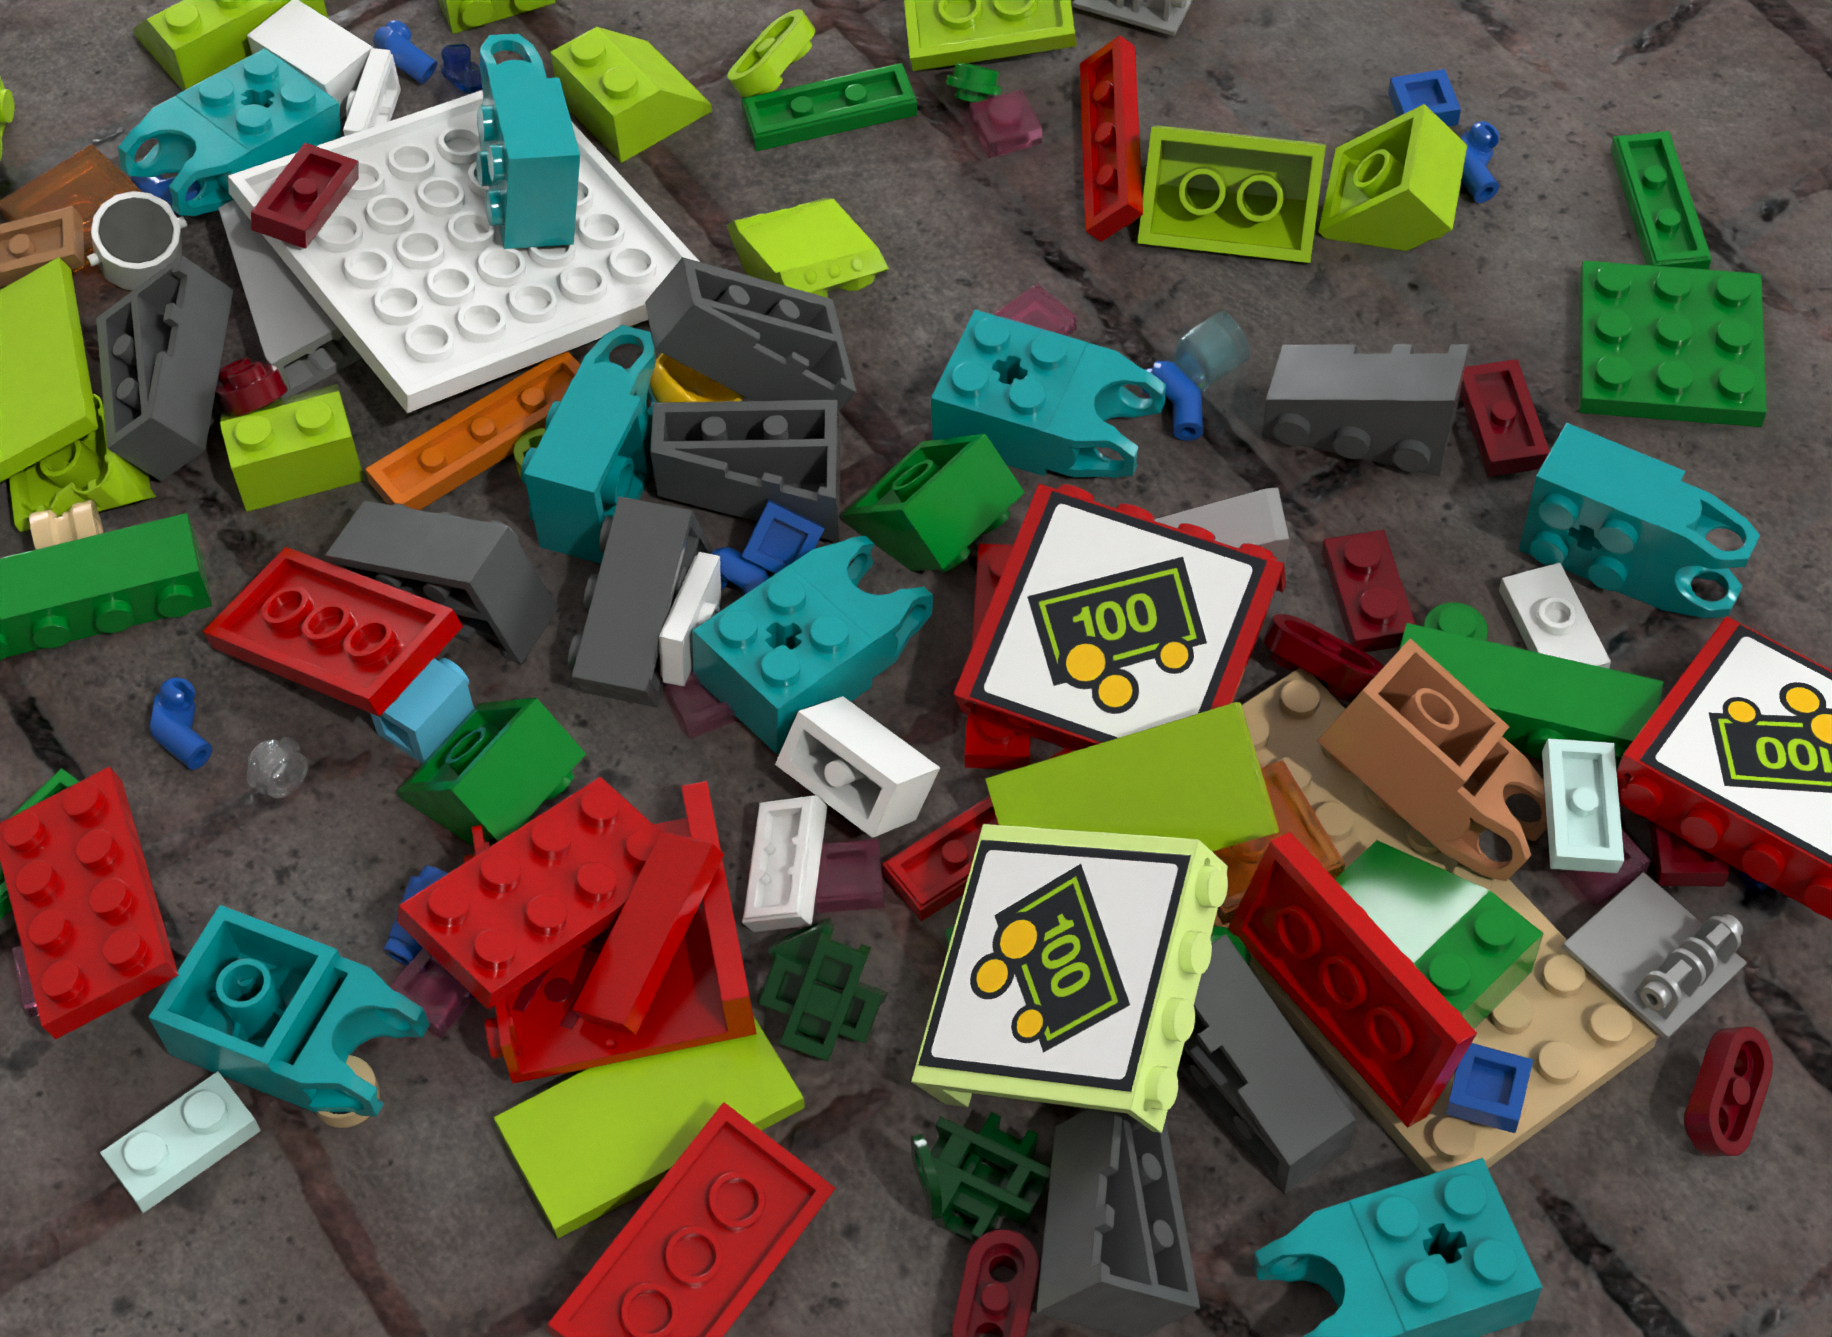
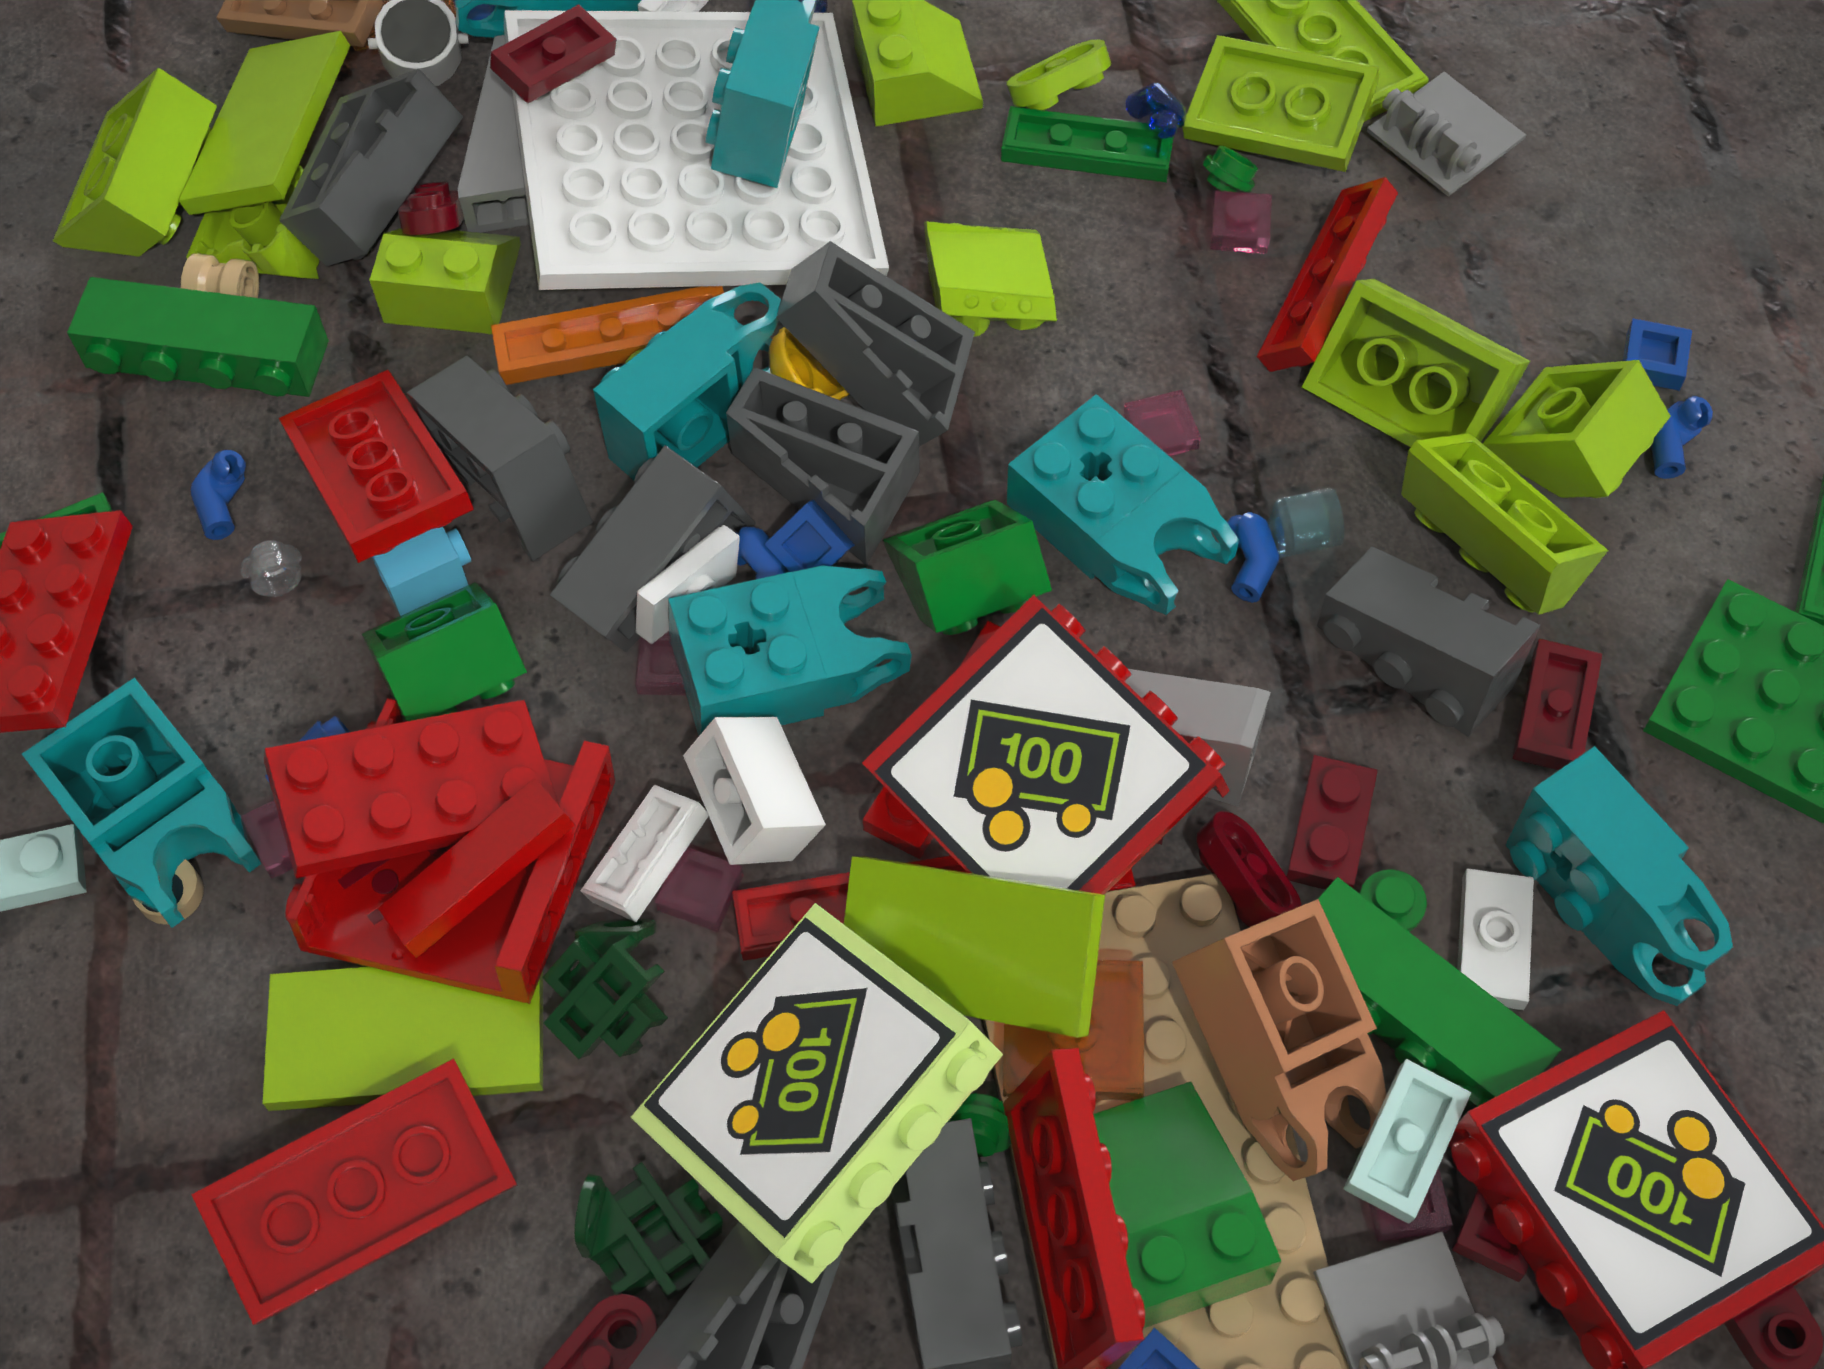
camera: 25 degrees right, 5 degrees up
none -> clear blue arm [1126,82,1186,139]
none -> lime slope [1401,433,1609,615]

